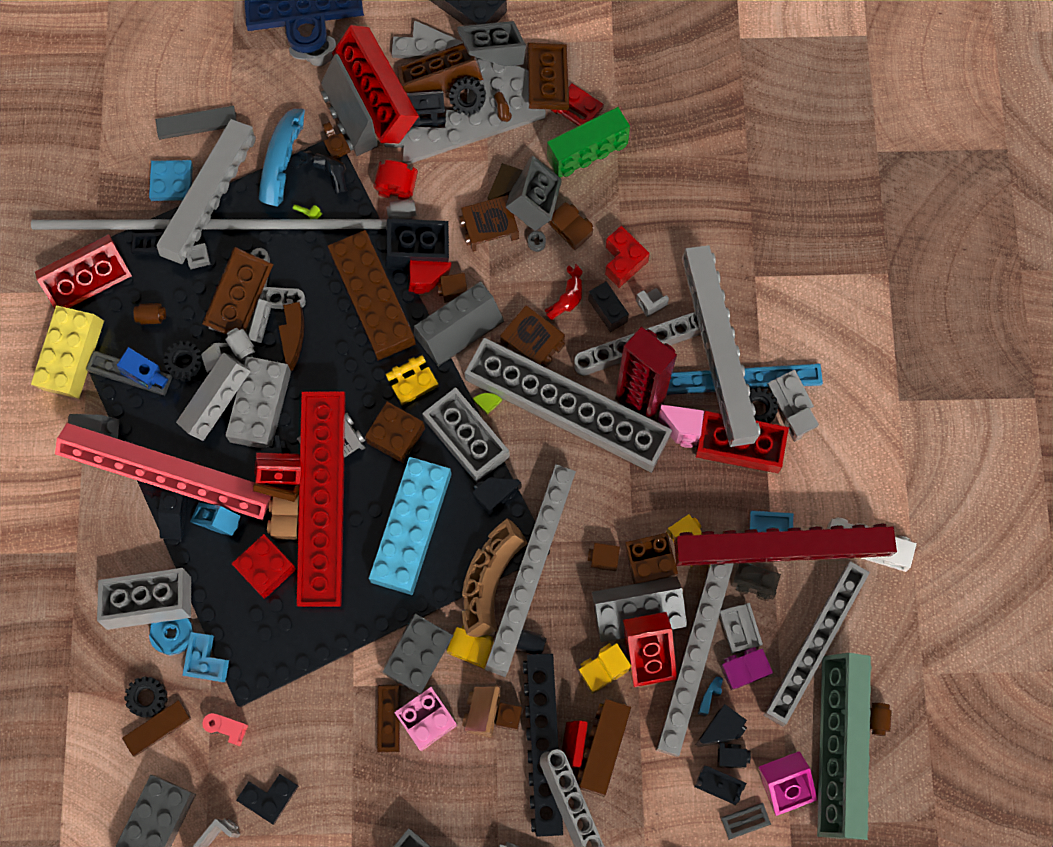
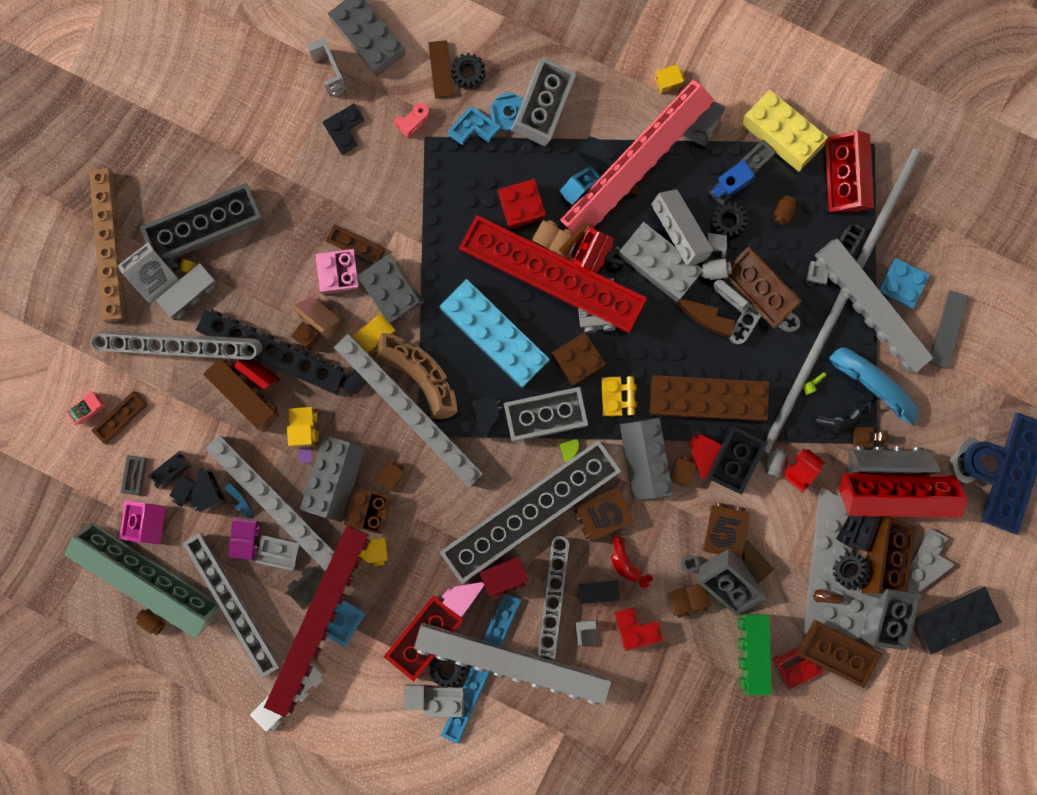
camera: 115 degrees right, 10 degrees up
red brick [623,612,677,687] -> none
none -> yellow brick [655,64,685,94]

